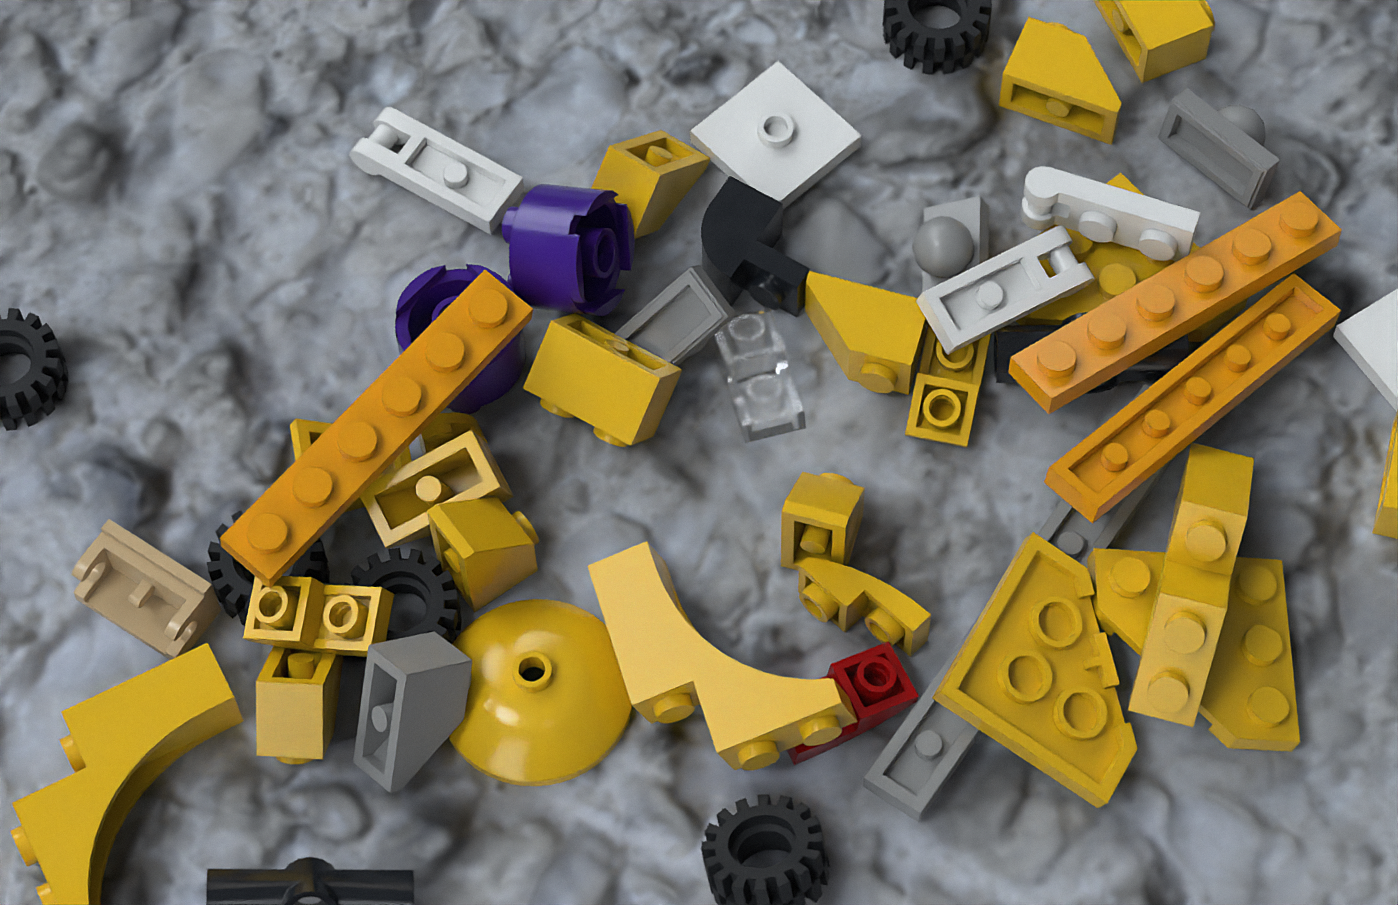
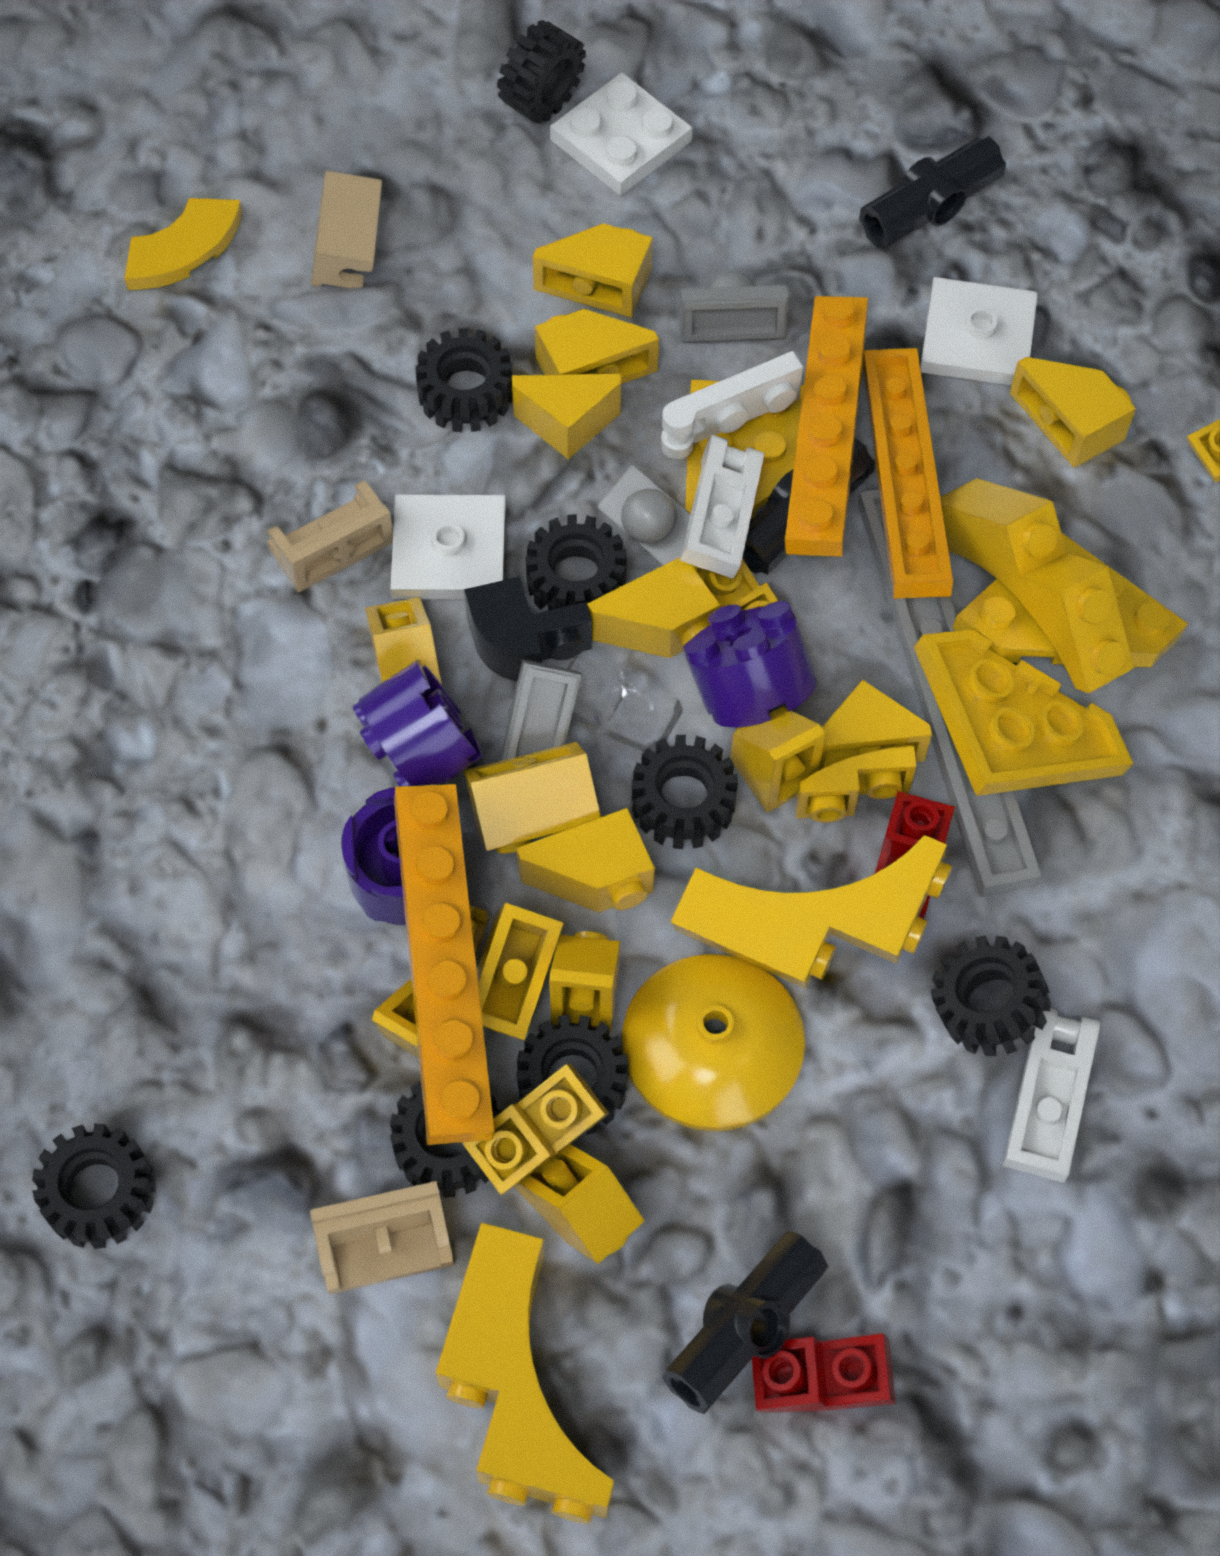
camera: 50 degrees left, 0 degrees up
white plate [349,107,524,235] -> none
light grey slope [353,631,473,793] -> none
none -> tan hinge [267,480,393,593]
none -> yellow slope [512,374,621,459]
none -> yellow slope [516,808,655,913]
none -> black tyre [525,514,627,610]
none -> black tyre [631,734,738,850]
none -> dark purple brick [683,601,817,727]
none -> yellow slope [819,679,932,770]

